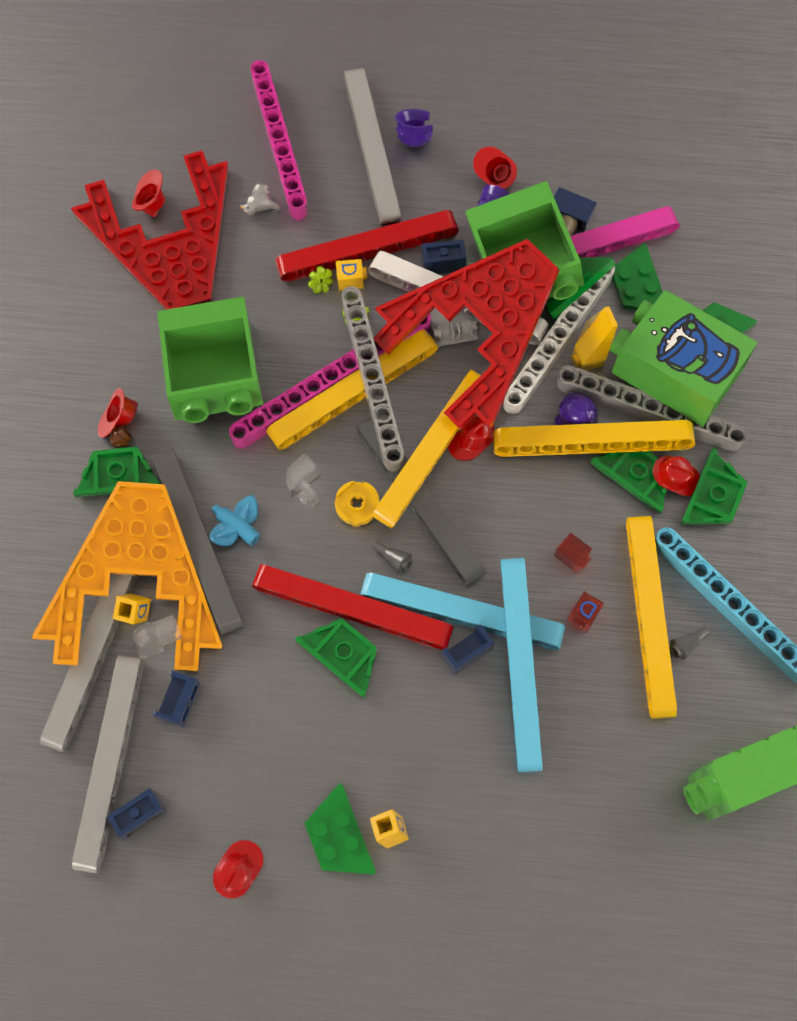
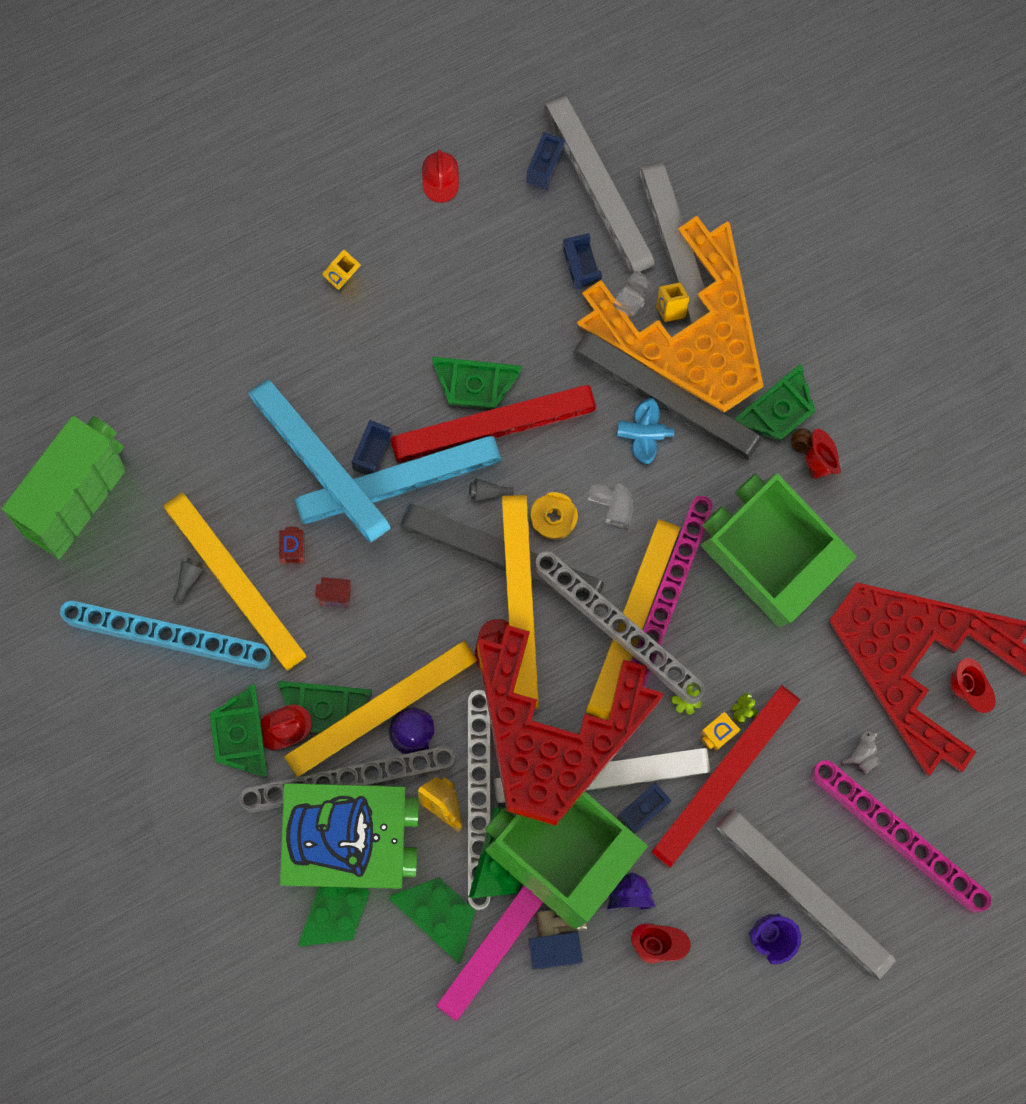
camera: 140 degrees right, 5 degrees up
green wing [304,783,376,875] -> none

